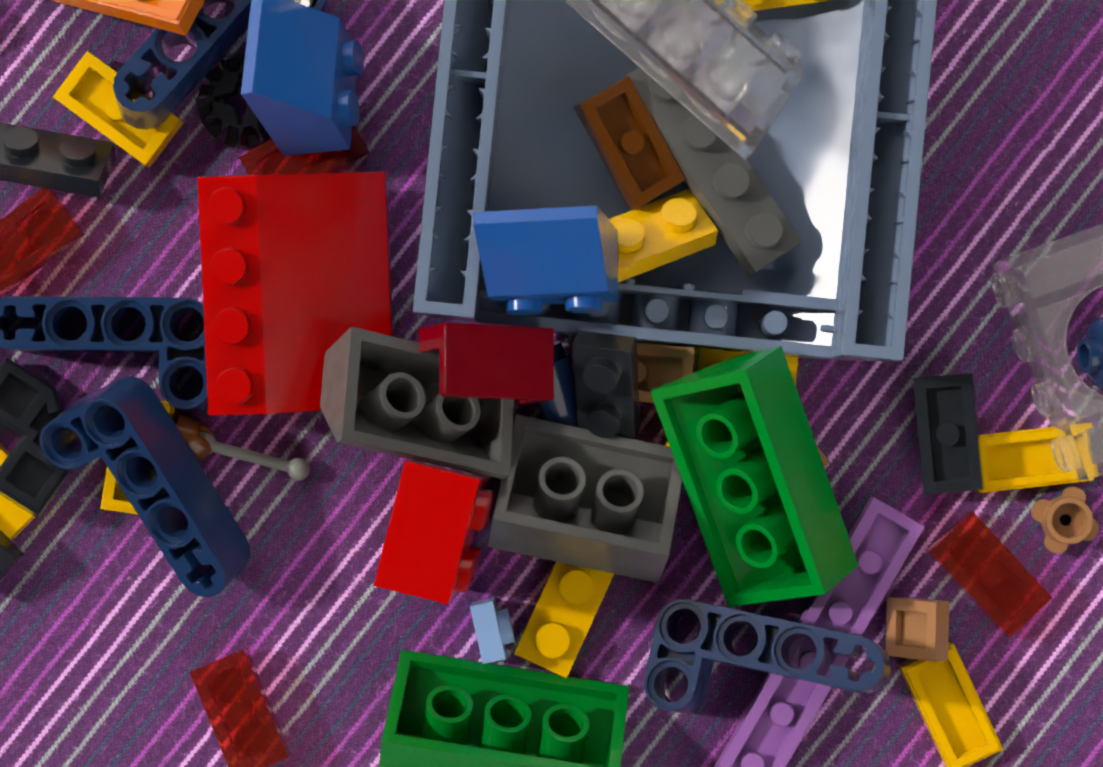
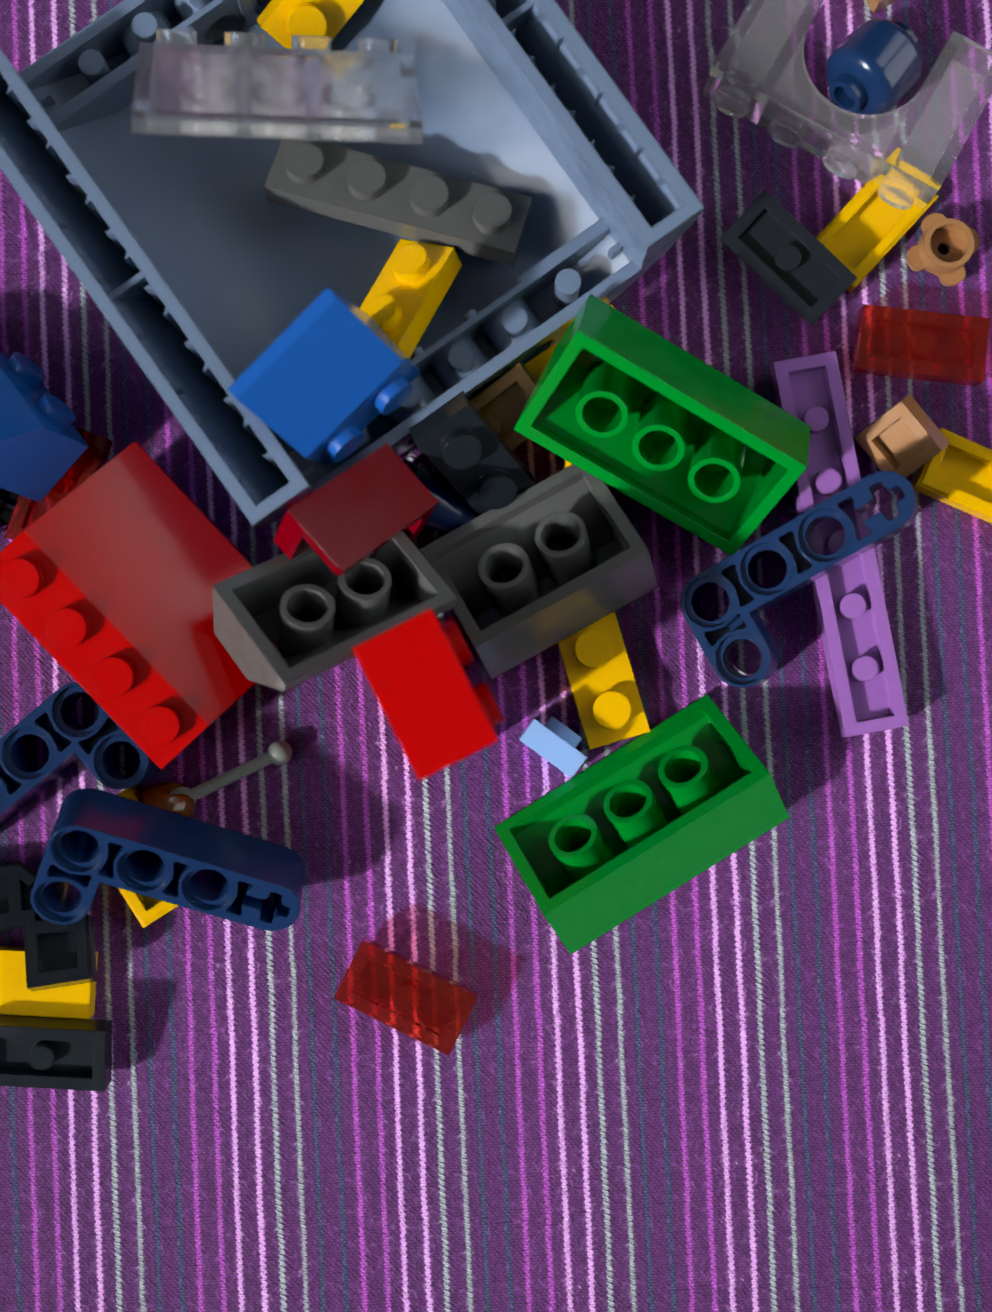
camera: 40 degrees left, 0 degrees up
reddish brown plate [573,76,686,210] -> none

